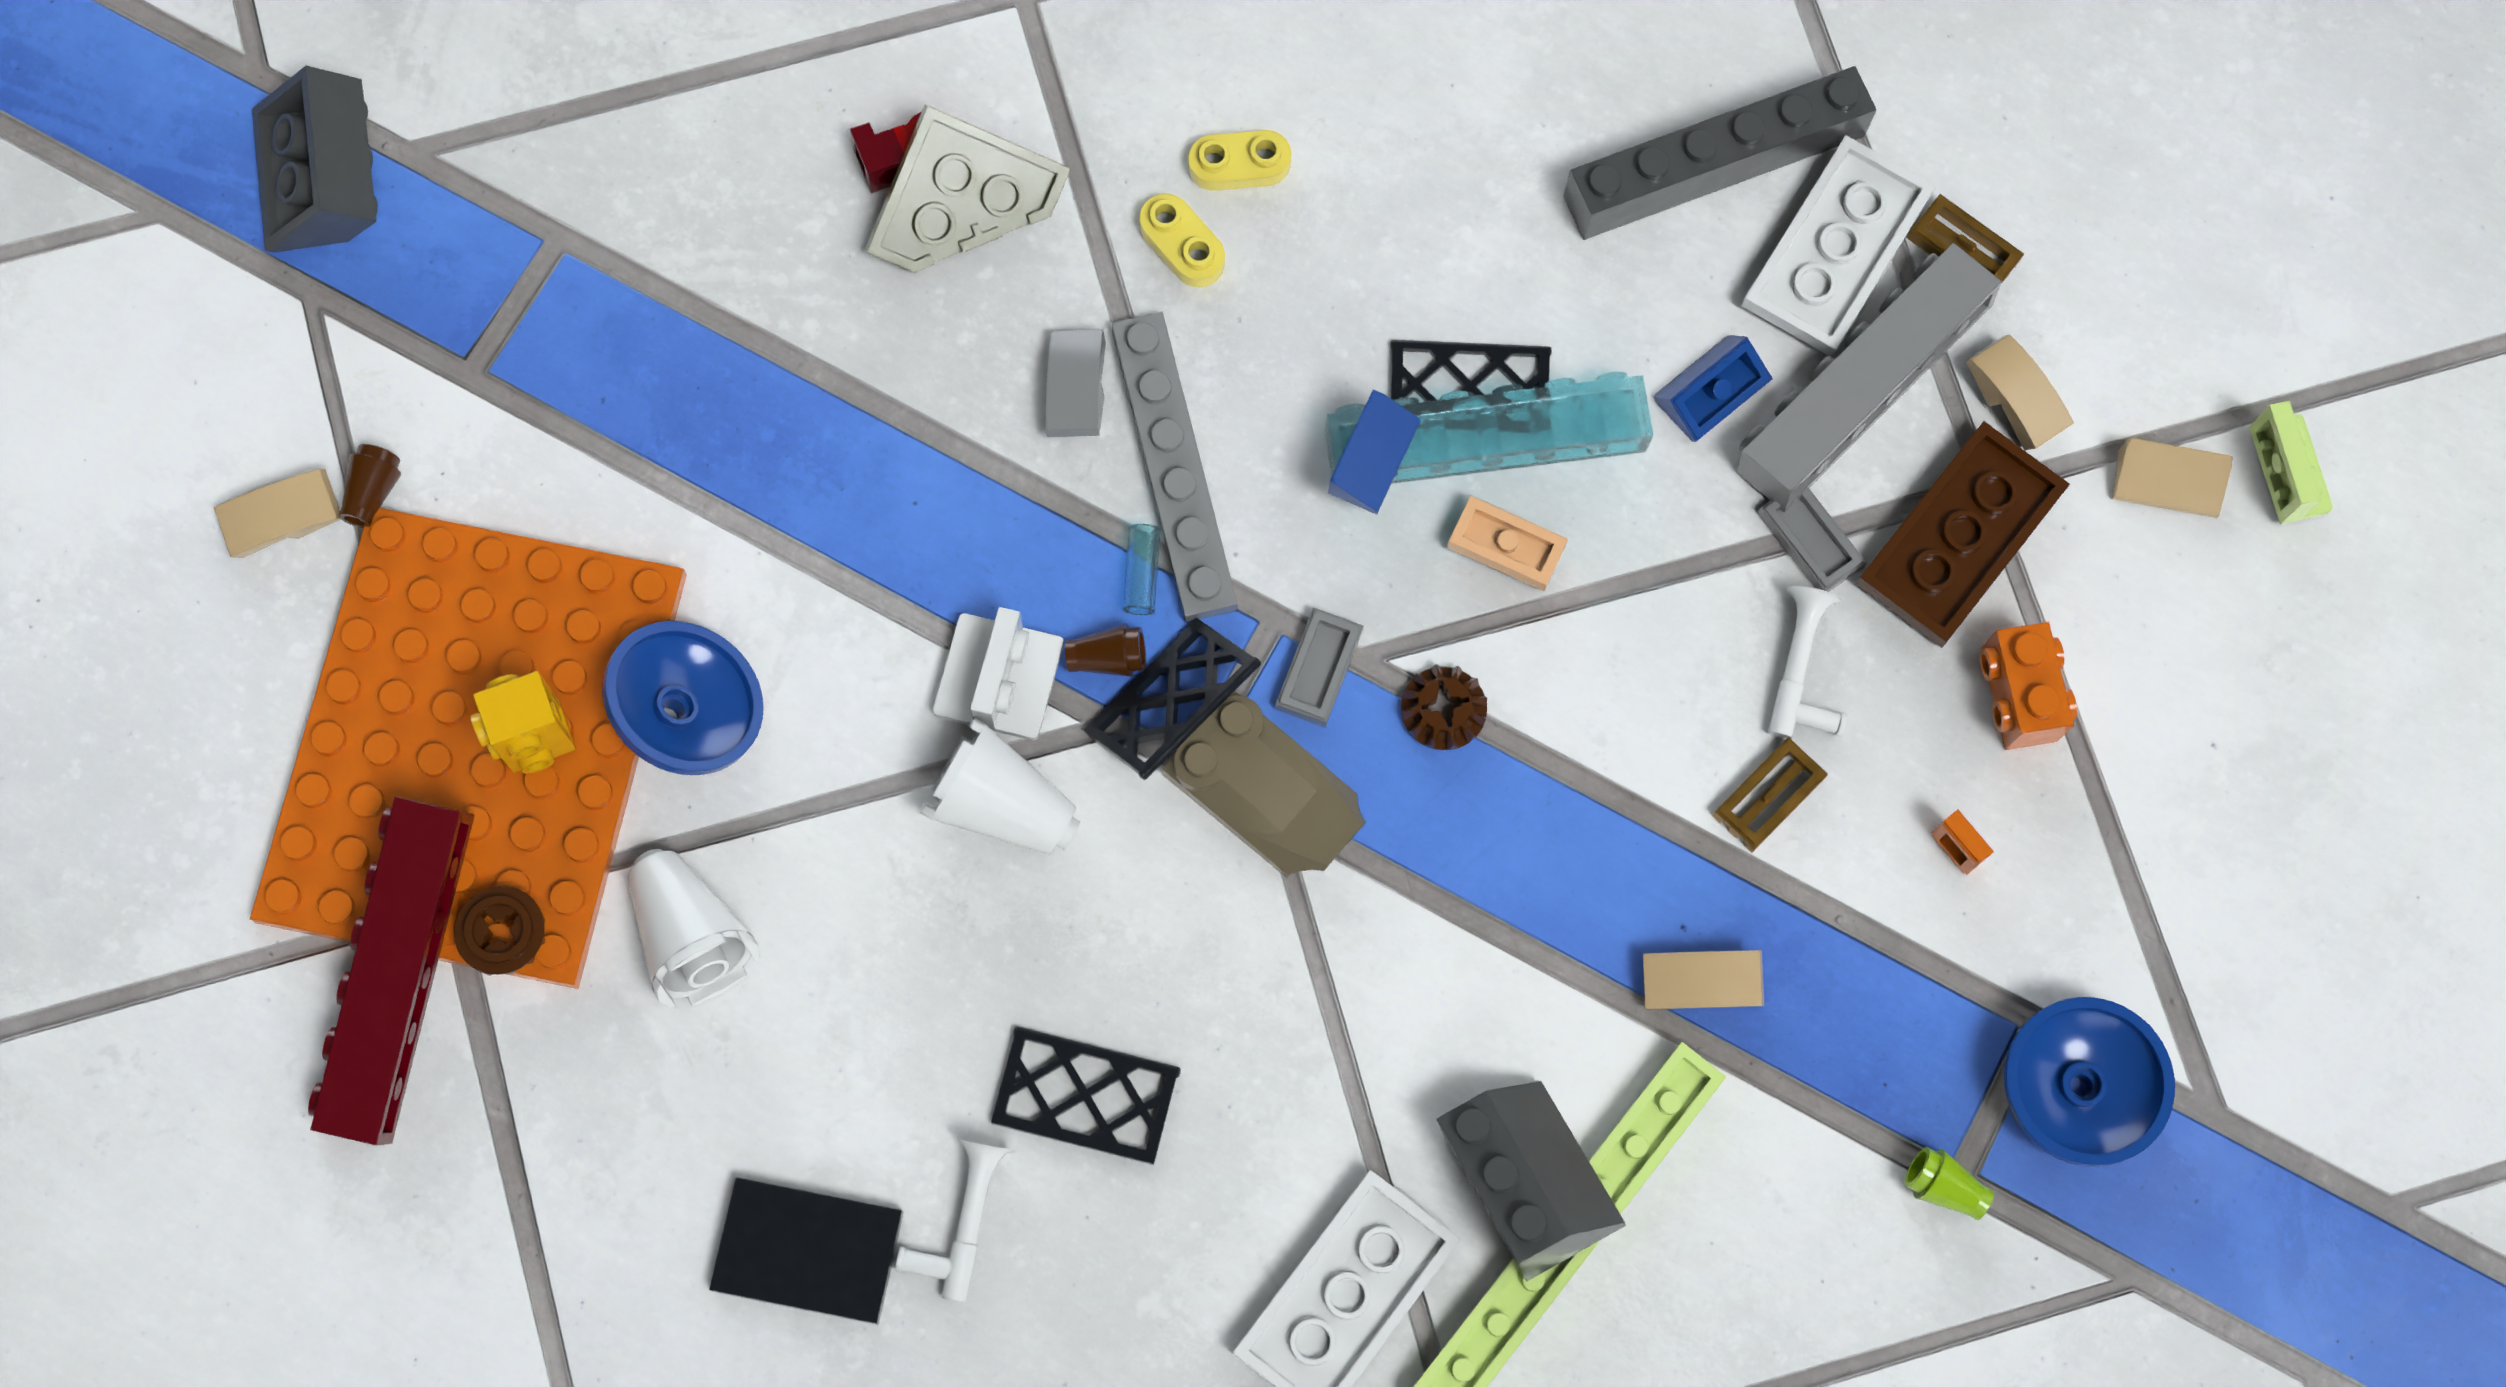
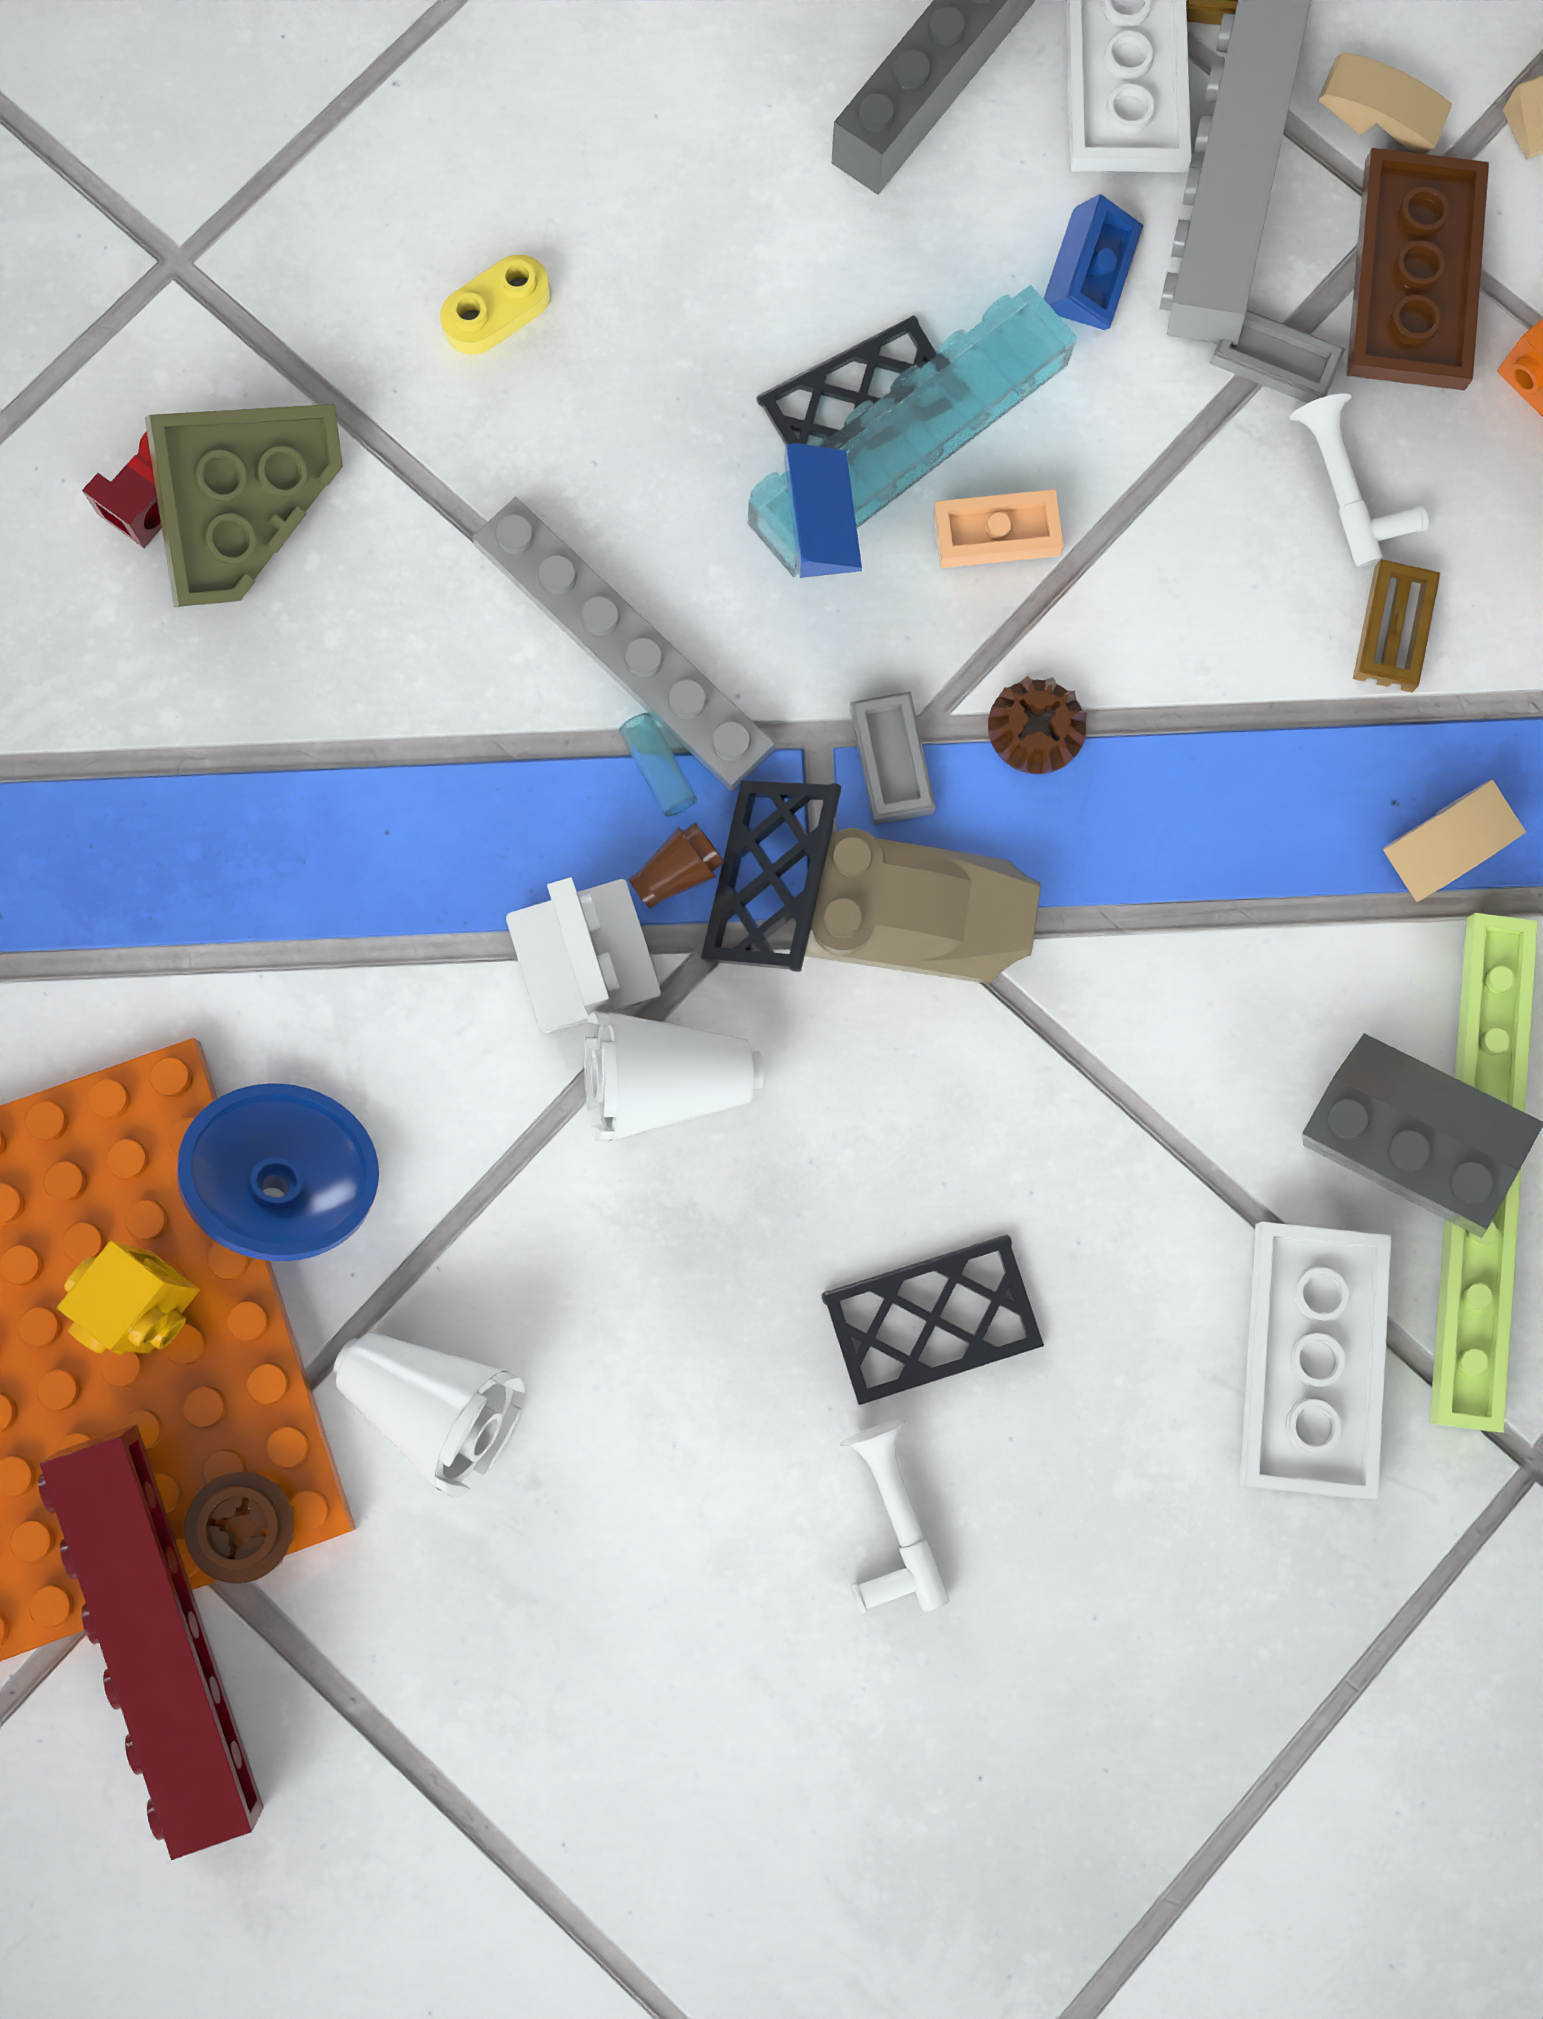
camera: 30 degrees left, 5 degrees up
black tile [709,1177,904,1325] -> none
light grey slope [1045,329,1106,437] -> none
light yellow plate [1140,194,1225,287] -> none

